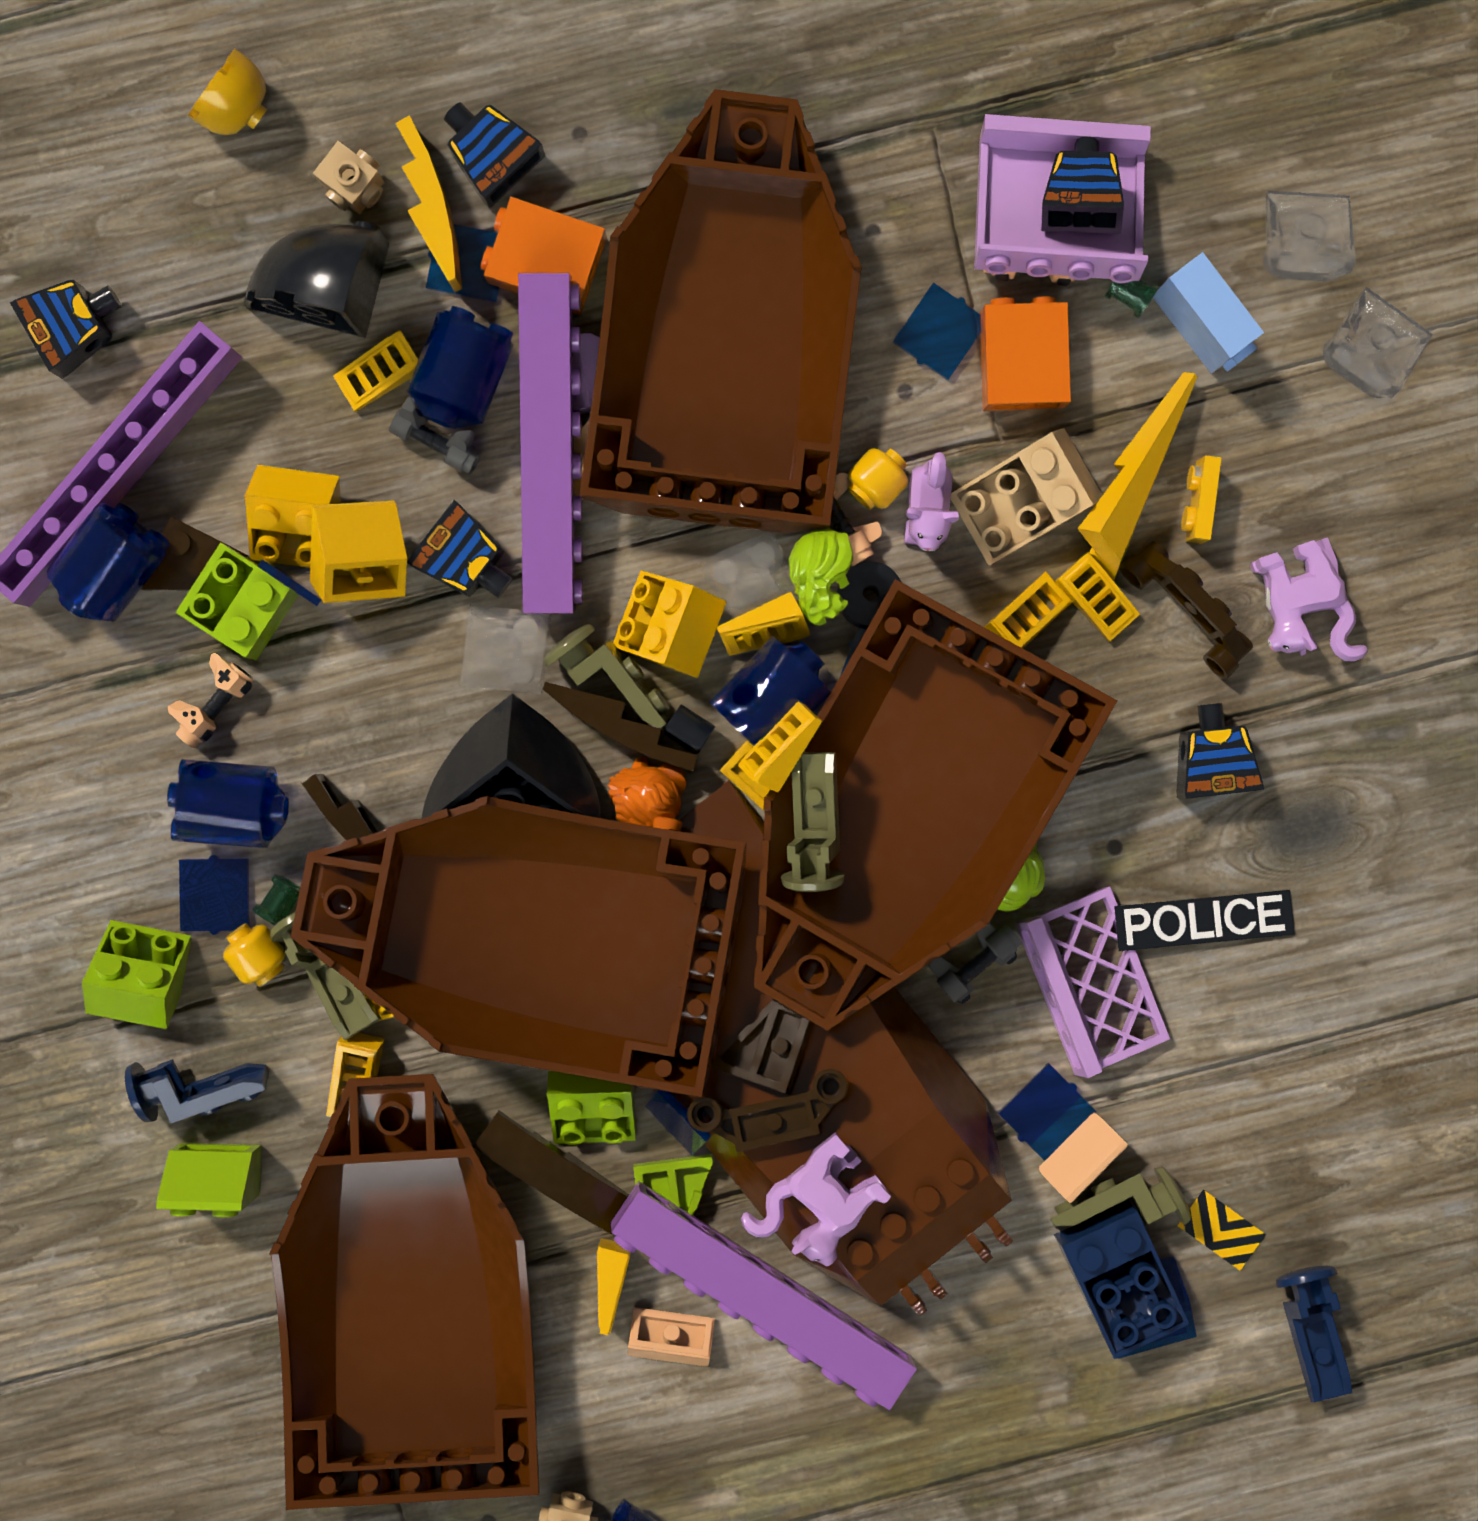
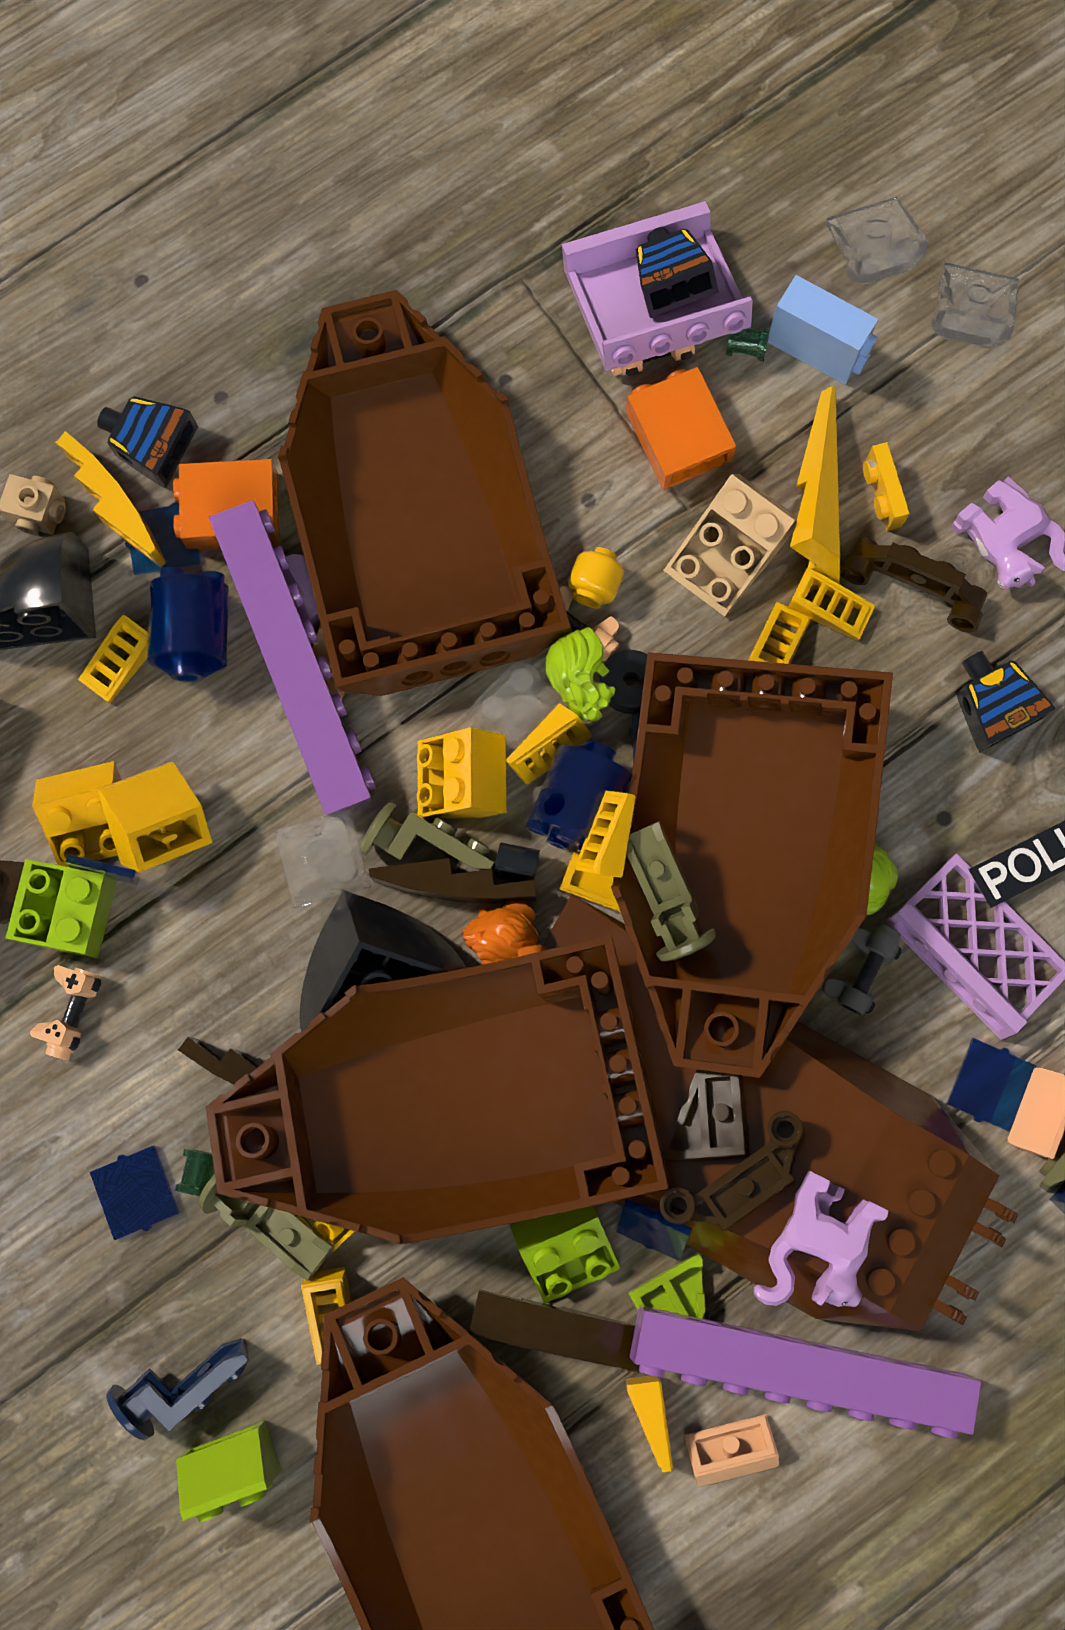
camera: 15 degrees left, 10 degrees down
lime slope [82,920,191,1029] -> none
clear blue cylinder [167,759,289,848] -> none
yellow head [223,923,286,986] -> none
dark grey piece [389,397,482,474] -> none
torso [407,500,513,598] -> none
clear blue piece [893,282,981,380] -> none
lavender animal [904,452,959,551] -> none

